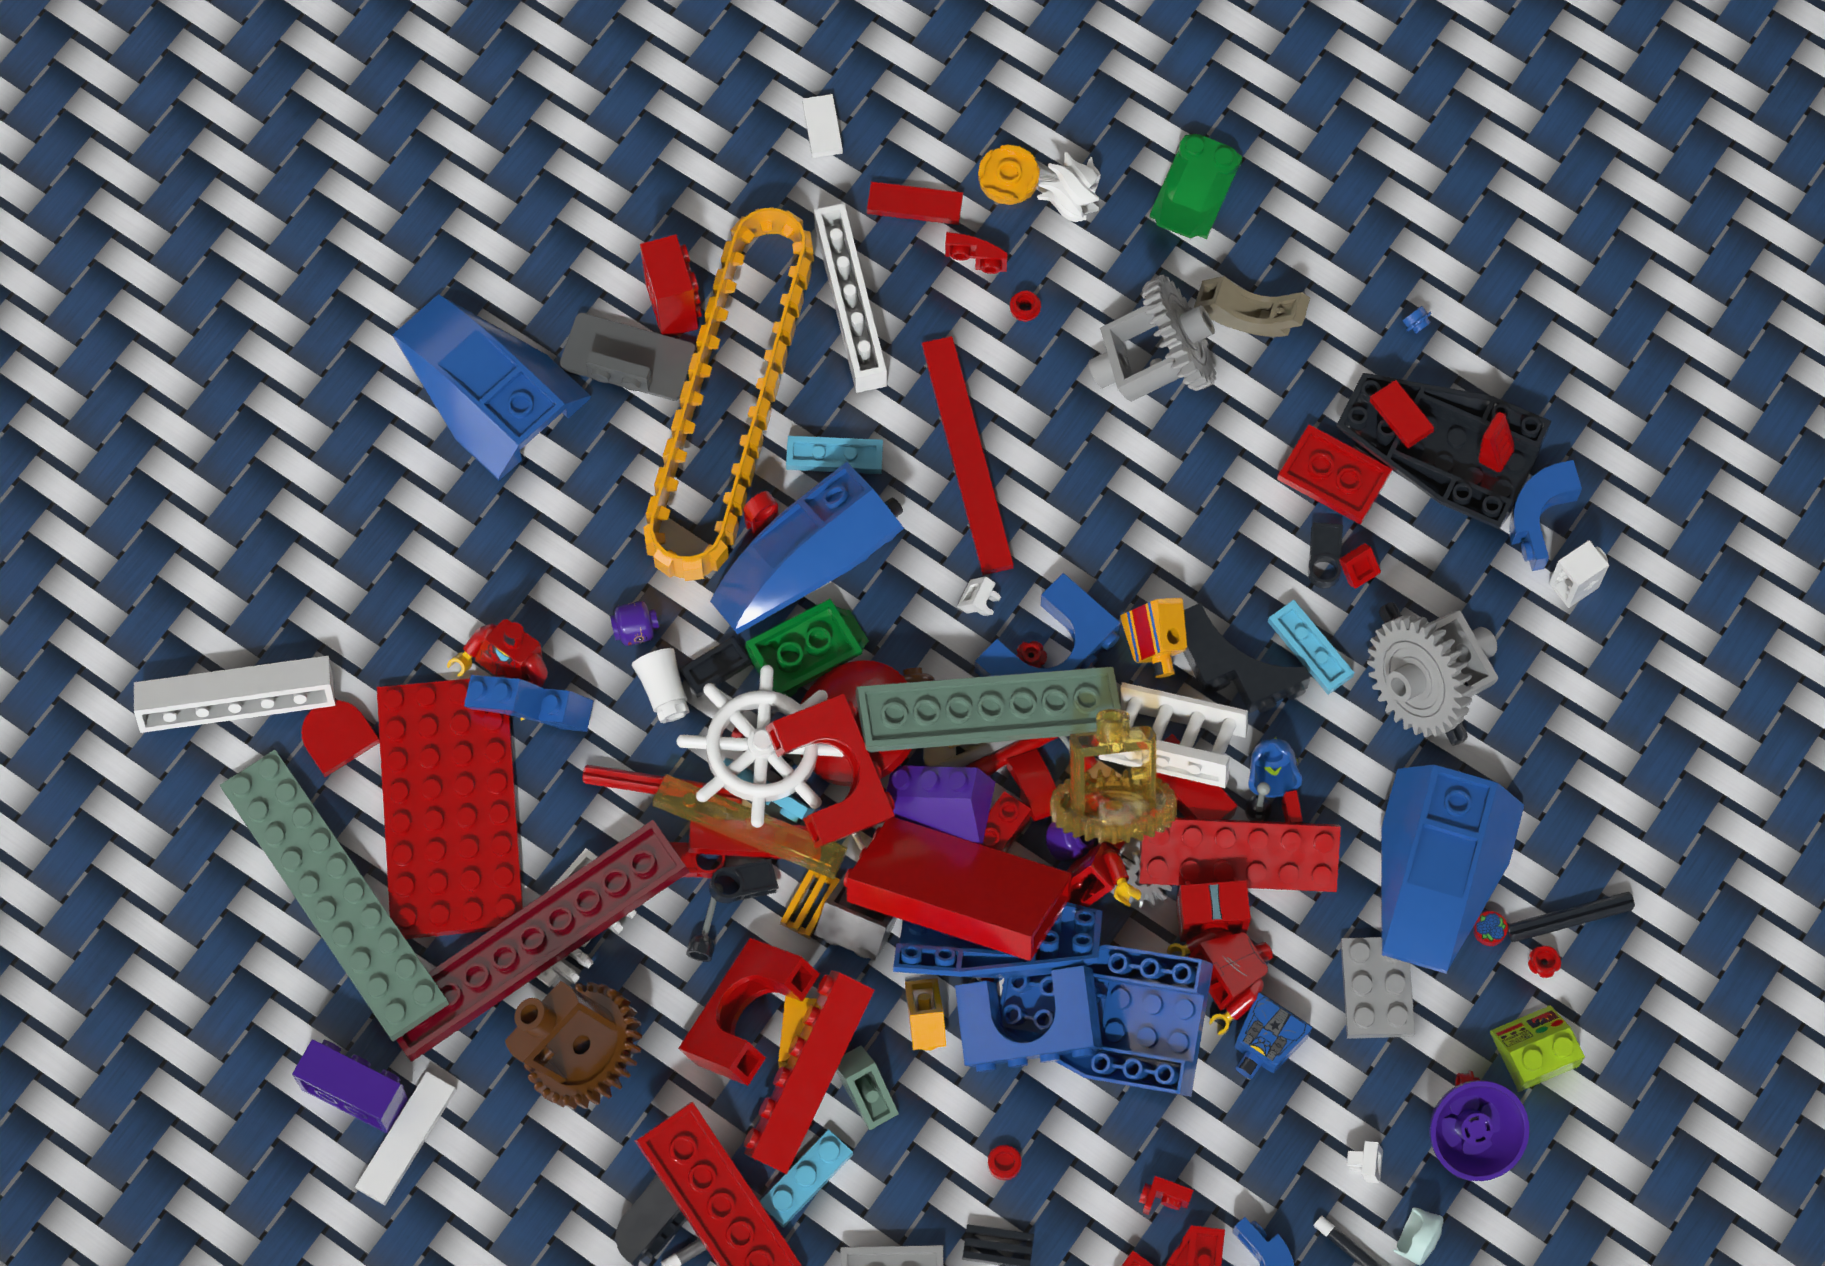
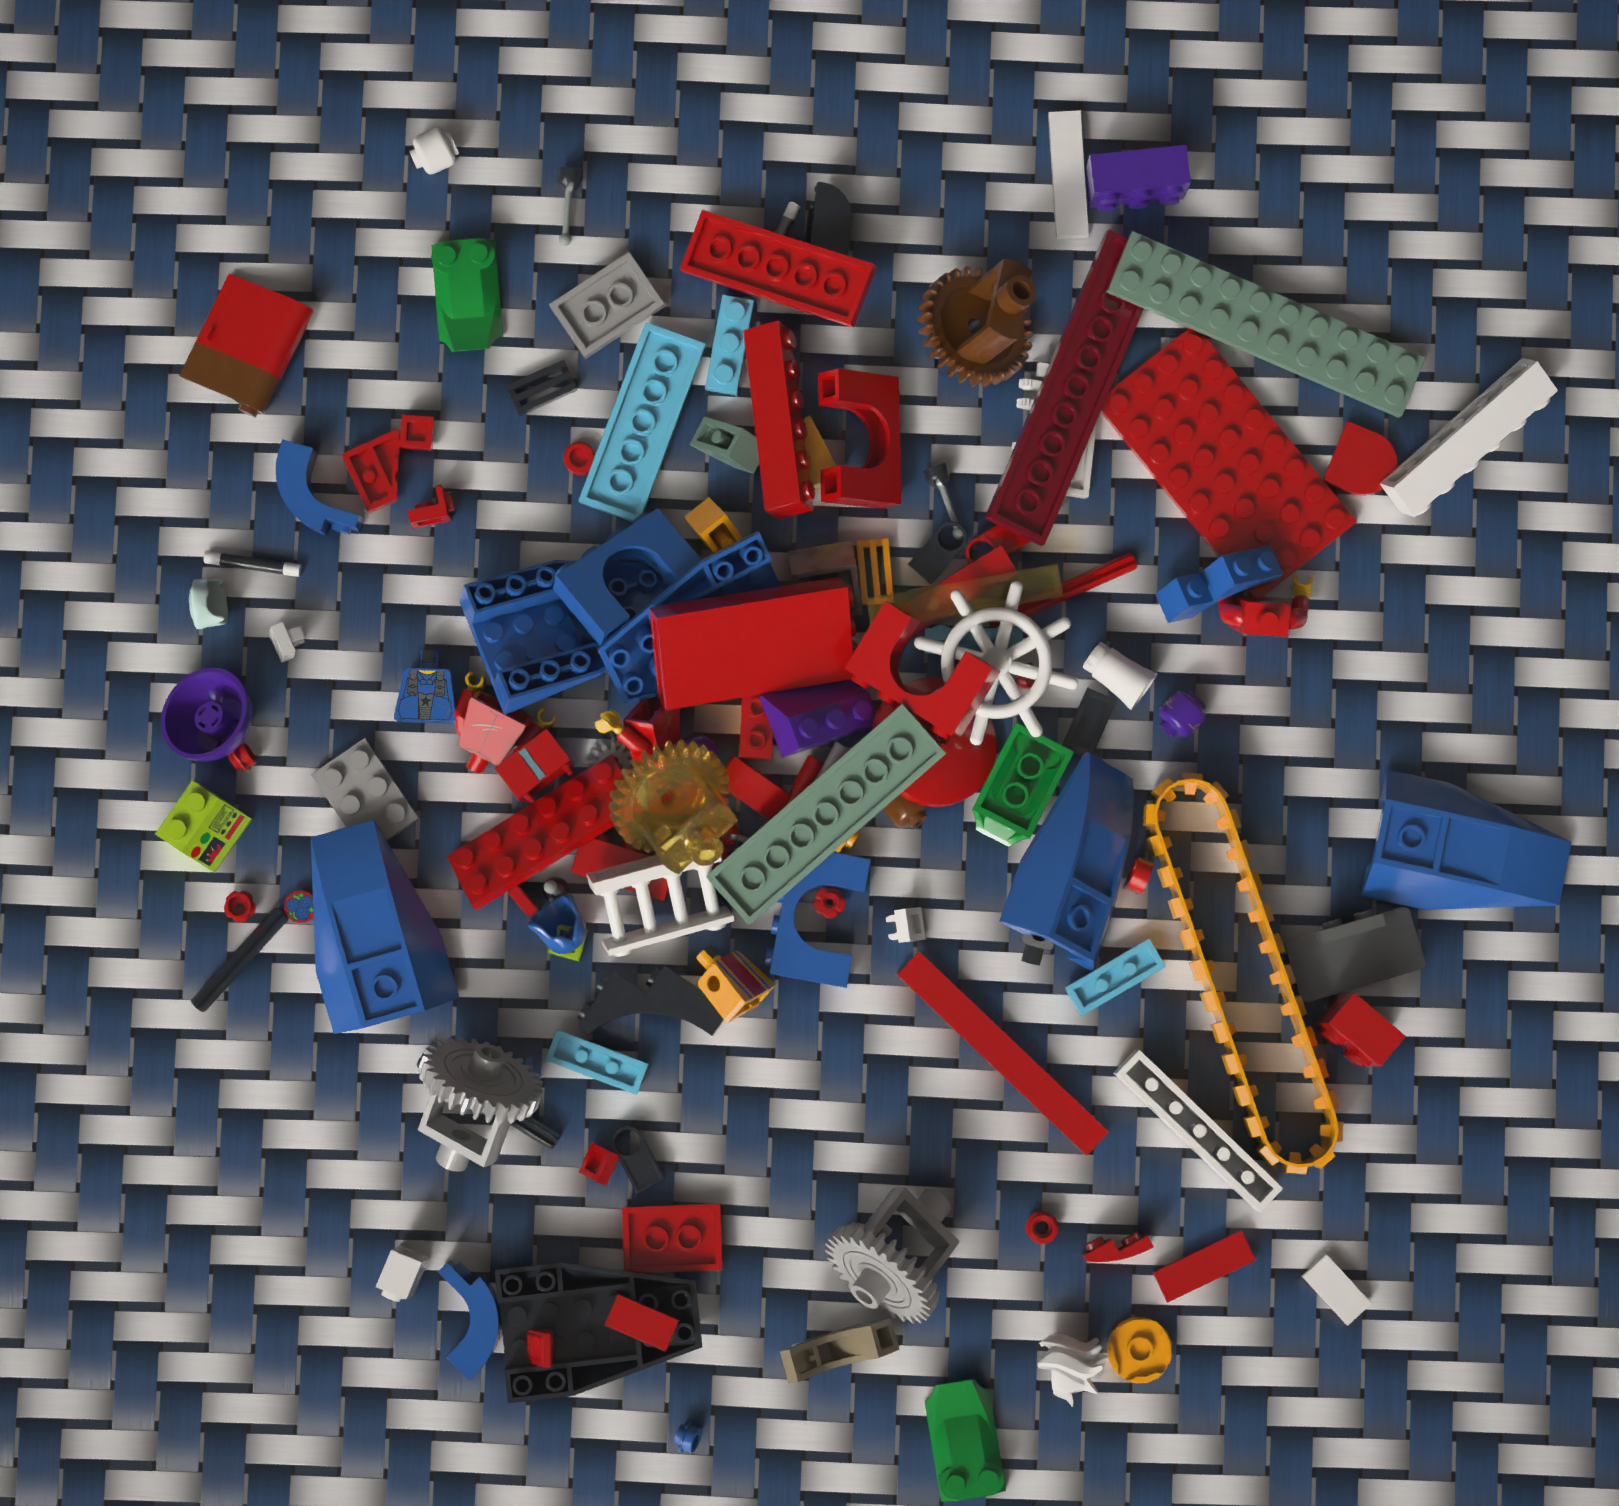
camera: 150 degrees right, 15 degrees up
none -> medium azure plate [578,322,706,522]

